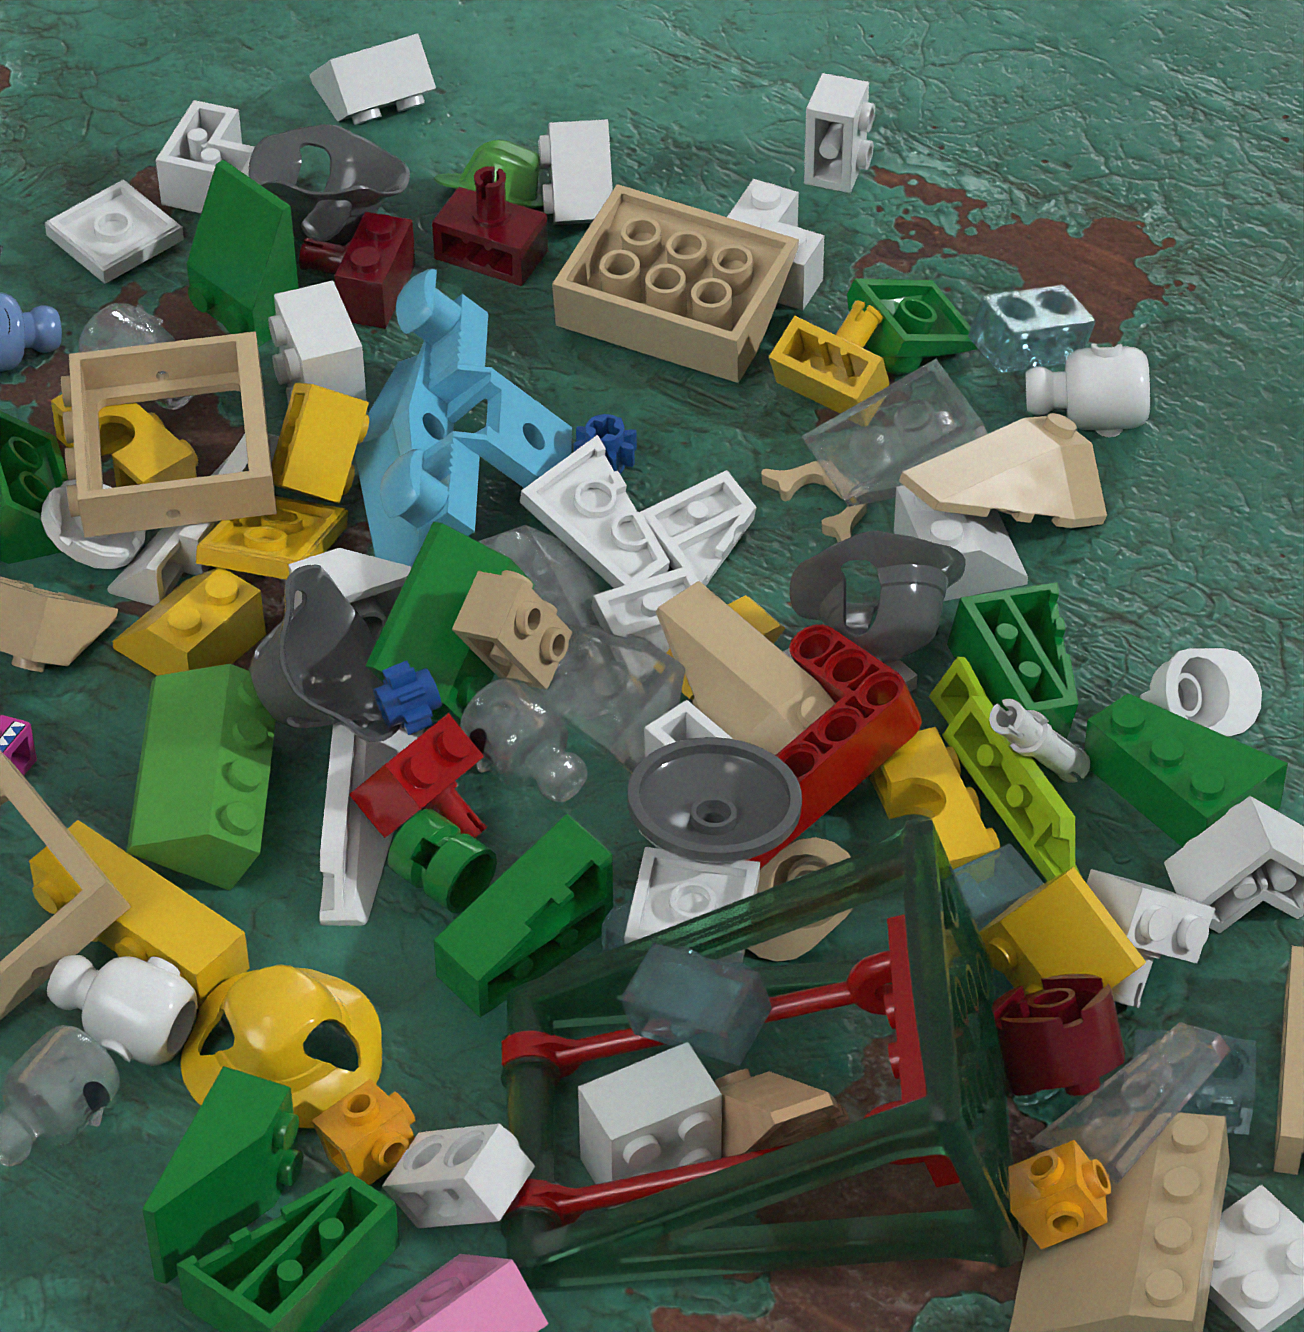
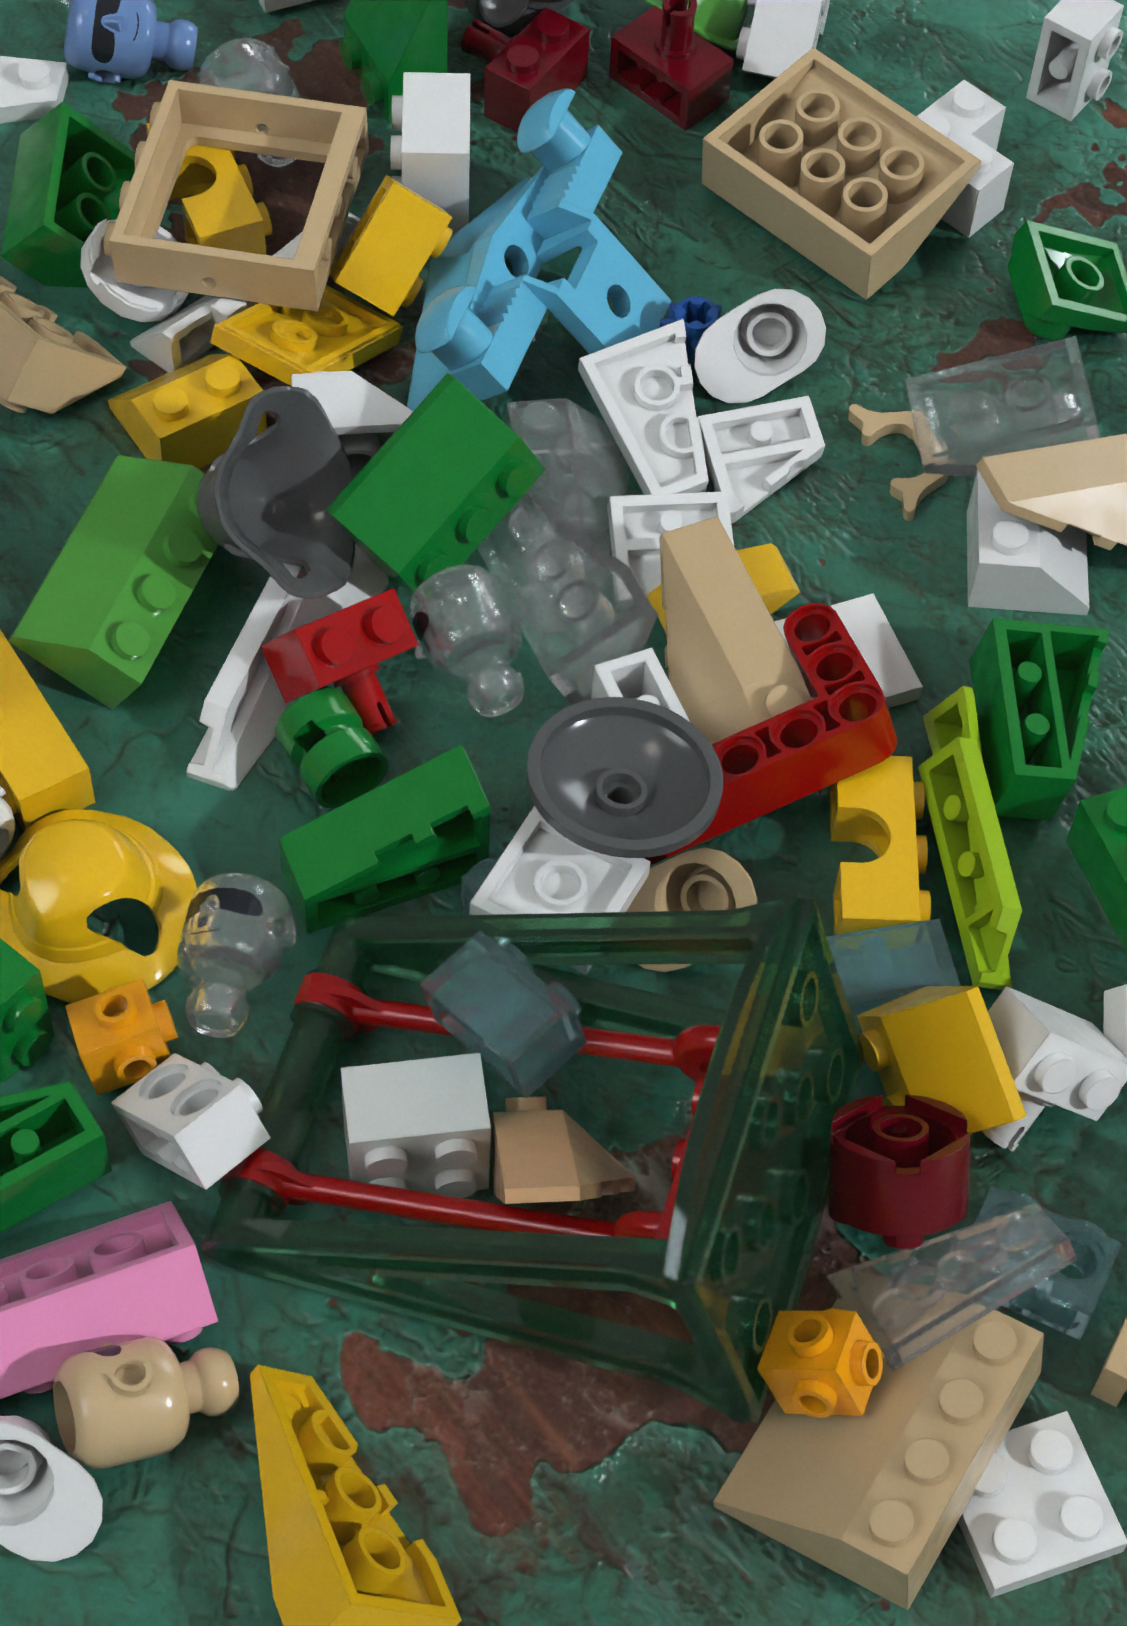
camera: 15 degrees right, 10 degrees up
blue gear [373,660,442,735] -> none
tan brick [452,570,572,690] -> none
yellow brick [769,301,890,425] -> none
dark grey piece [790,530,965,663] -> none
white pin [989,699,1090,783] -> none
none -> clear piece [177,873,297,1038]
none -> white piece [694,289,826,403]

